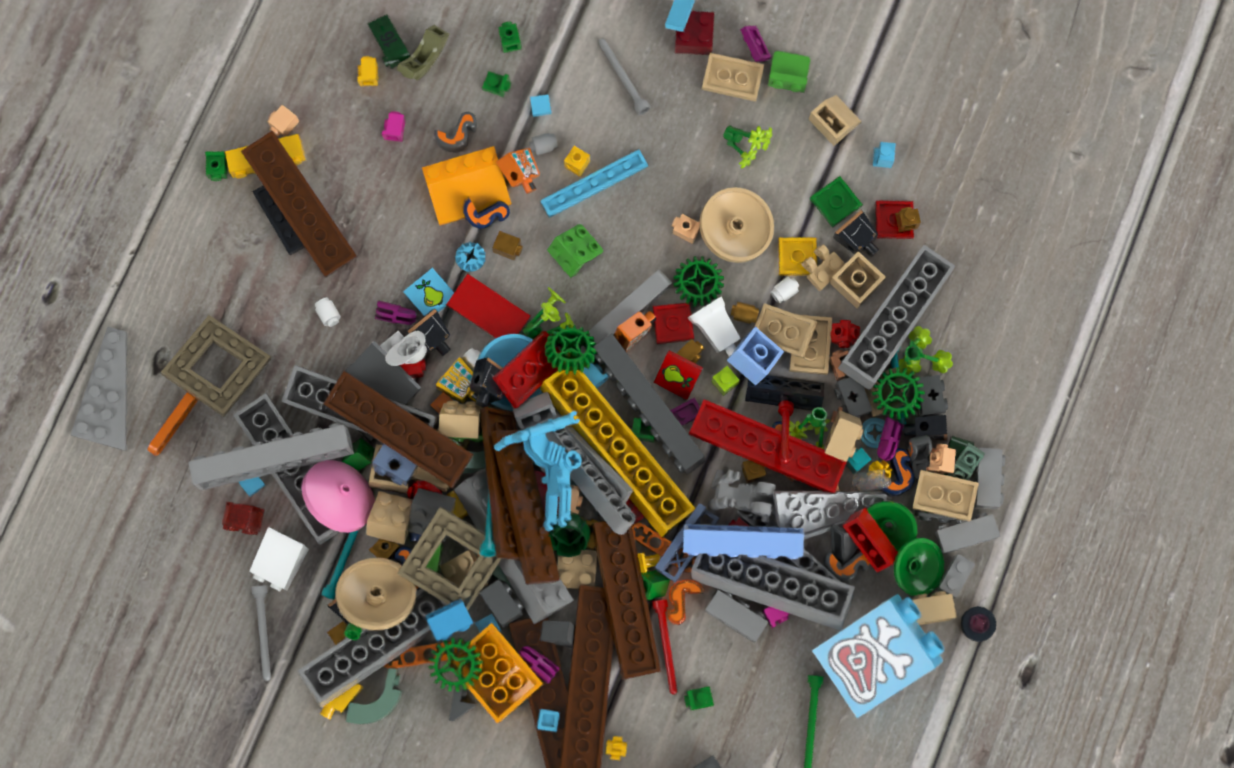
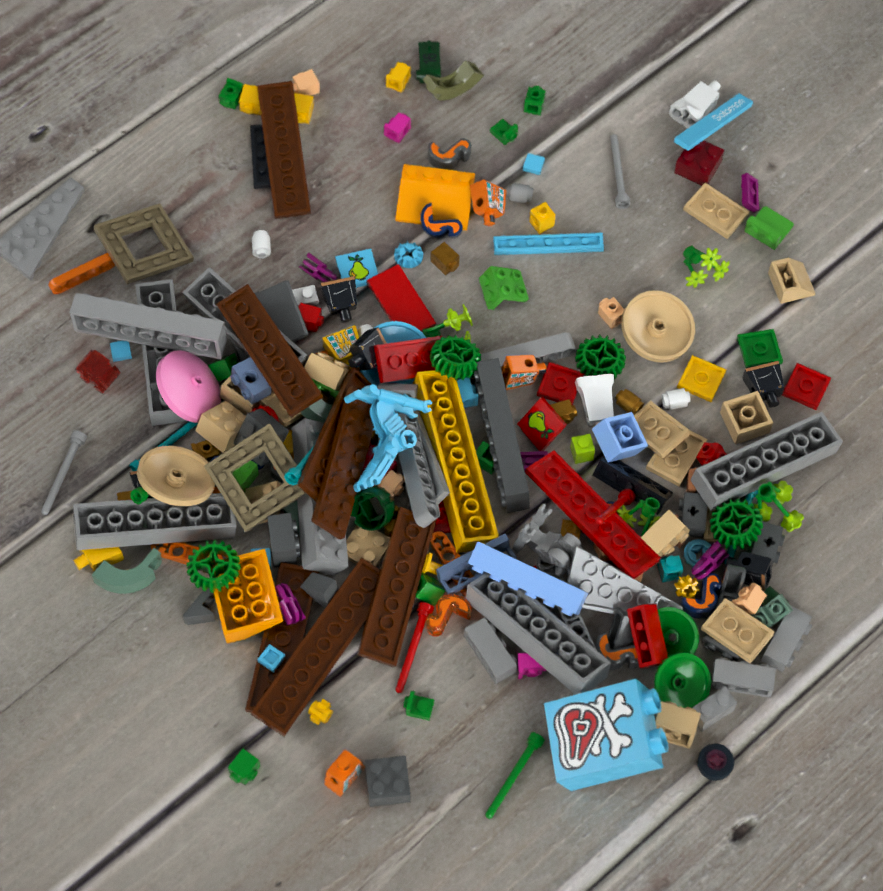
camera: 25 degrees right, 15 degrees down
white slope [249,527,309,591] -> none
white piece [385,331,427,366] -> none
dark azure brick [425,598,473,641] -> none
tan plate [801,245,845,291] -> none
clear hinge [851,469,891,491] -> none
medium azure brick [873,142,896,168] -> none
pearl gold brick [895,207,921,232] -> none

